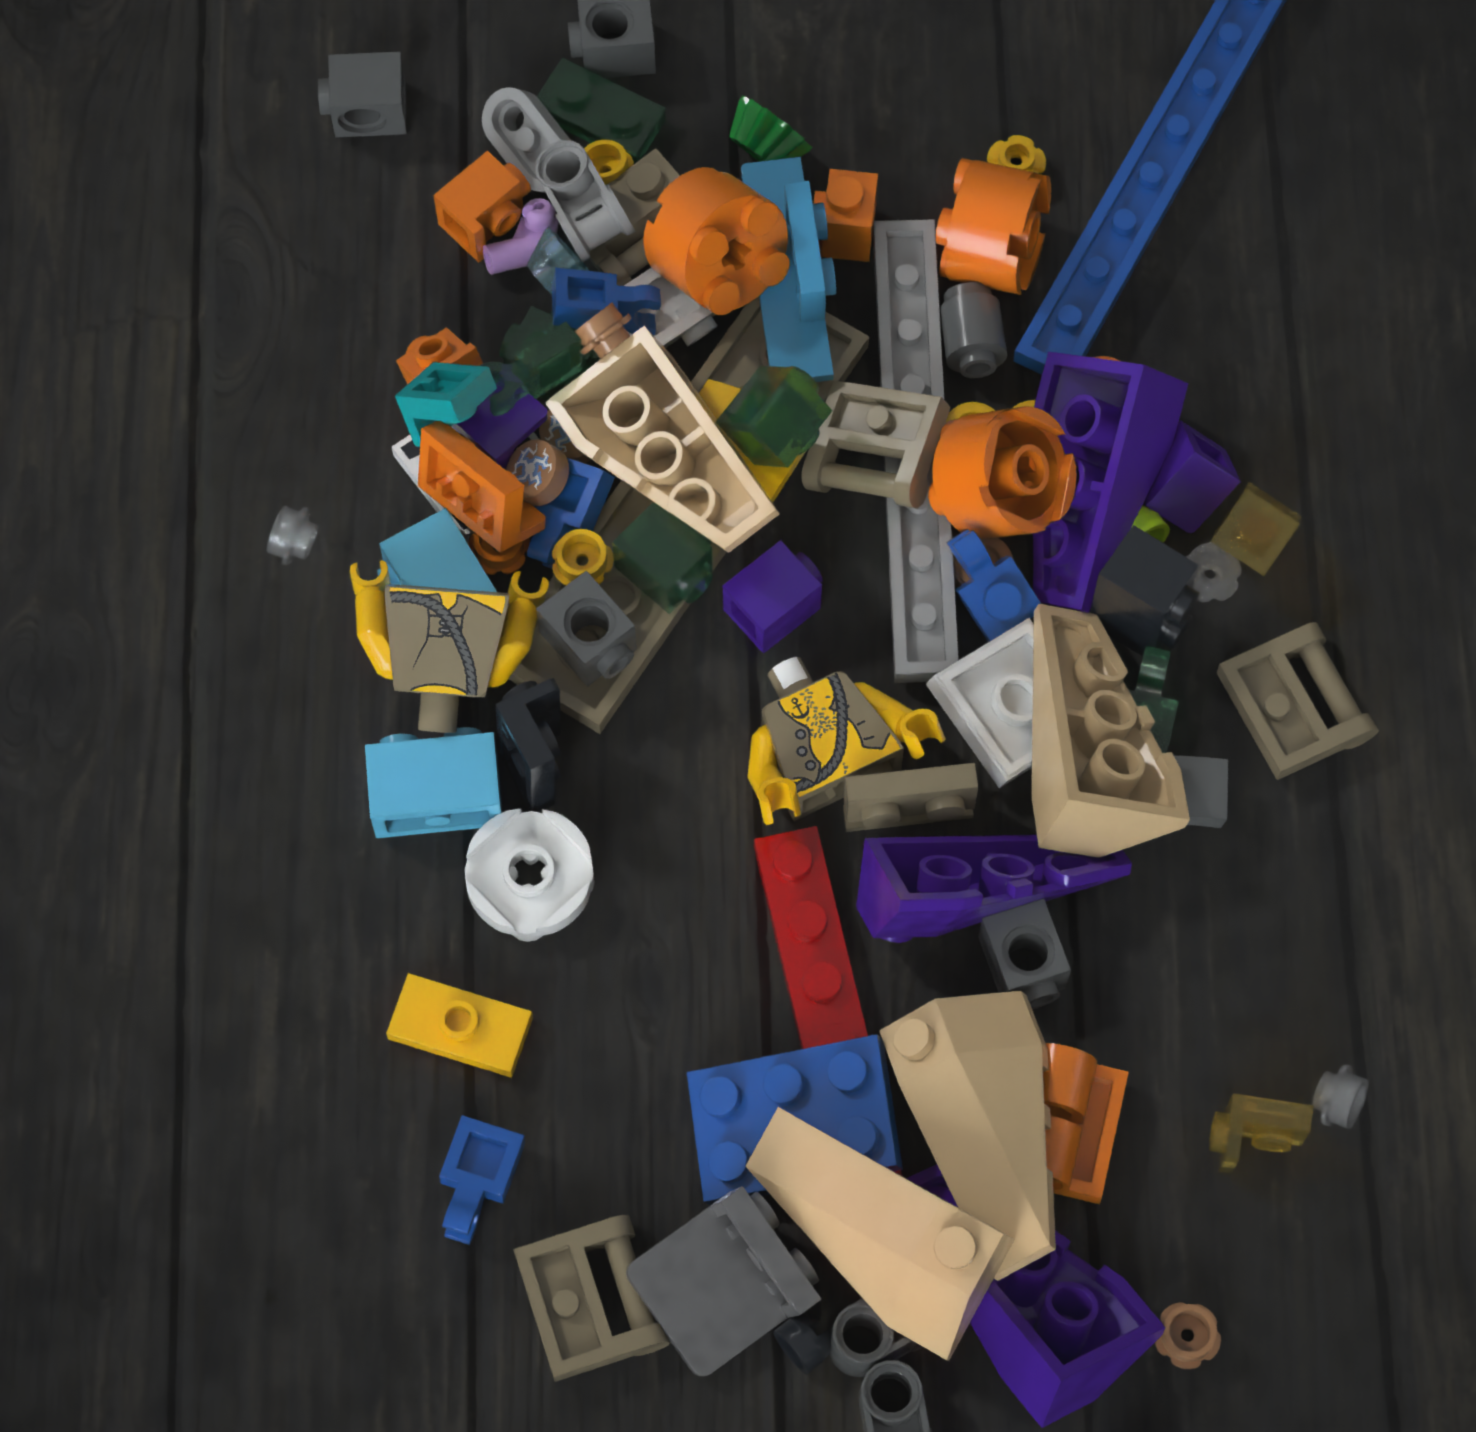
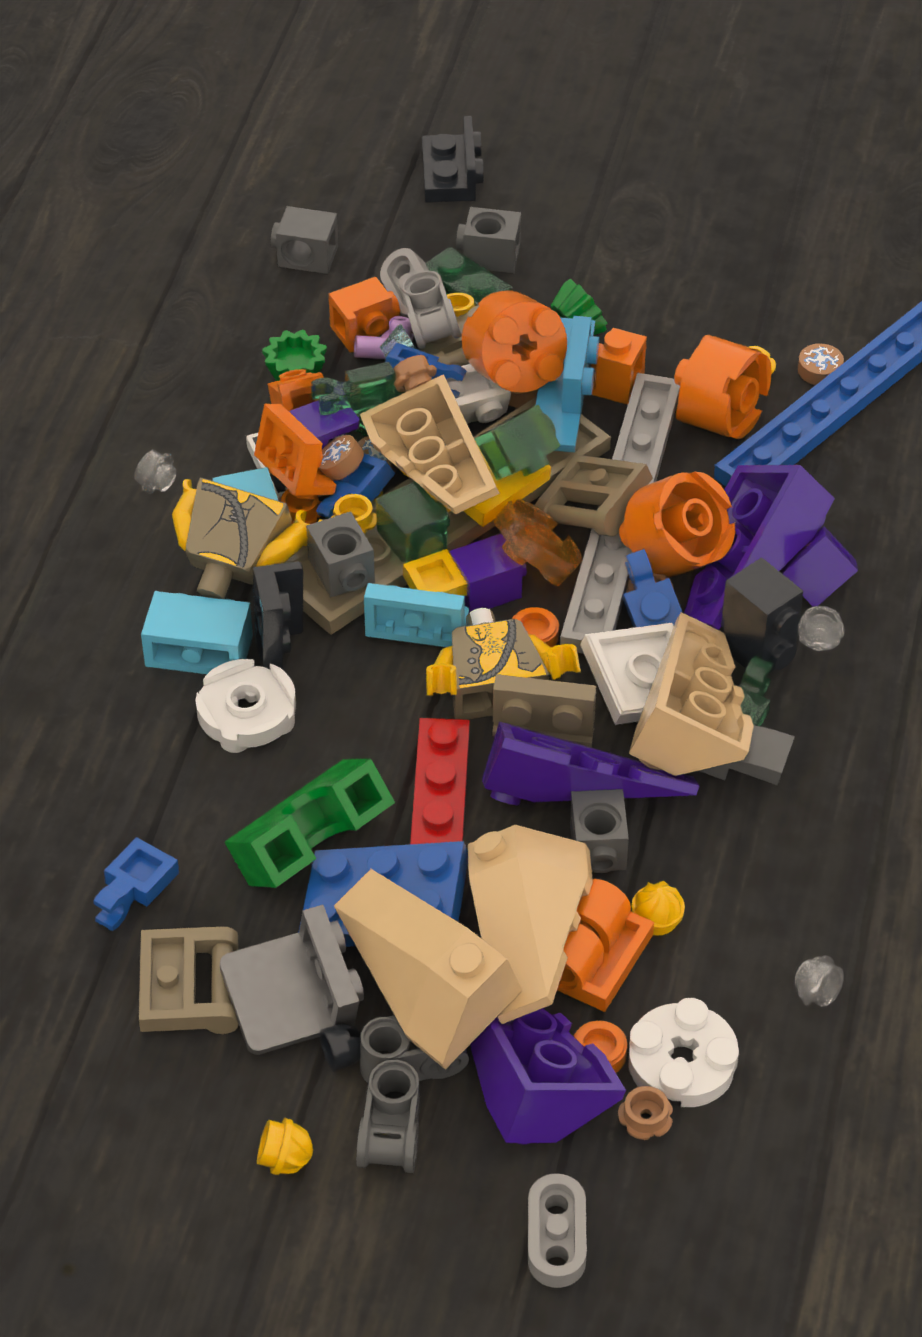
camera: 15 degrees right, 20 degrees down
yellow plate [386,973,533,1078] -> none
teal bracket [395,362,497,447] -> none
dark grey brick [939,282,1007,378] -> none
clear yellow bracket [1209,1093,1313,1173] -> none
clear yellow brick [1211,482,1301,576] -> none
dark tan plate [1217,622,1379,780] -> none
none -> green arch [224,759,395,888]
none -> green piece [262,330,327,381]
none -> medium azure bracket [364,583,469,647]
none -> yellow tile [403,549,467,596]
none -> clear orange plate [494,499,582,586]
none -> orange tile [512,607,559,647]
none -> orange tile [574,1021,627,1073]
none -> white plate [629,998,739,1107]
none -> yellow plate [631,881,685,935]
none -> medium nougat tile [798,344,844,385]

